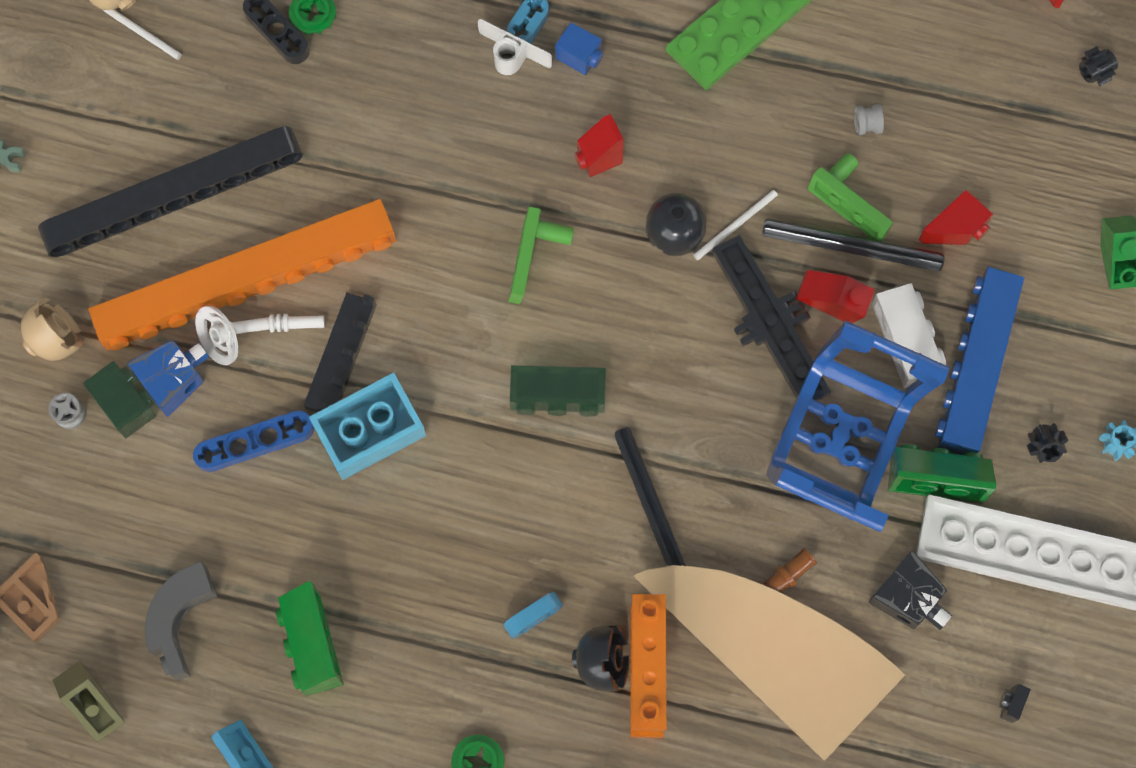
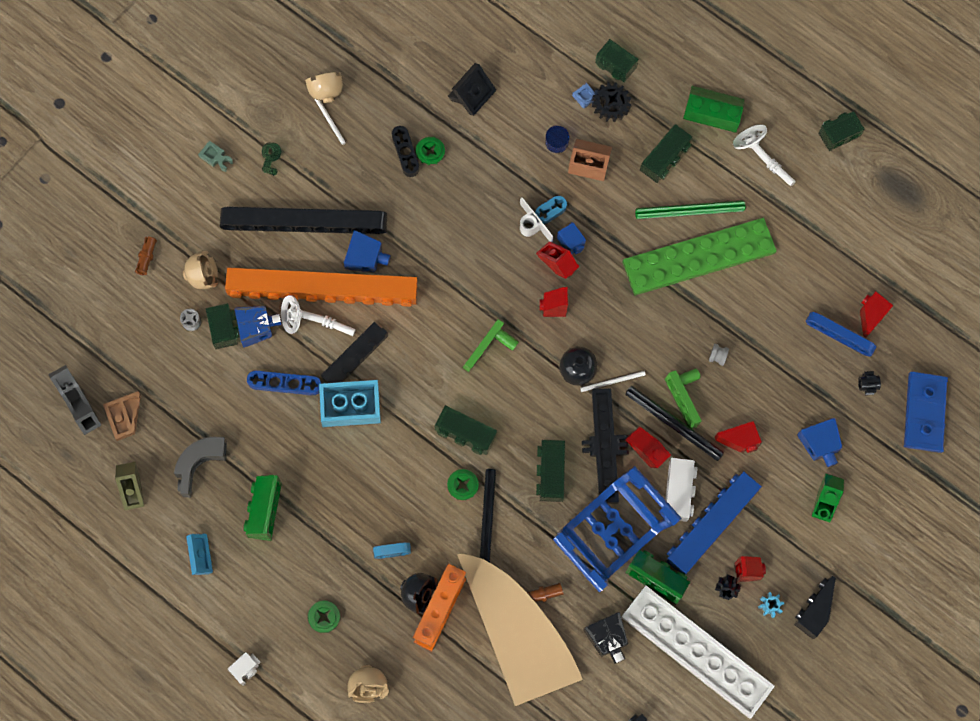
camera: 20 degrees right, 0 degrees up
none -> clear green plate [262,142,282,176]
none -> blue torso [344,231,391,272]
none -> green gear [447,469,479,501]
none -> red slope [536,241,579,279]
none -> clear green brick [536,440,565,502]
none -> red slope [734,556,766,583]
none -> blue torso [797,418,842,468]
none -> blue beam [806,312,876,357]

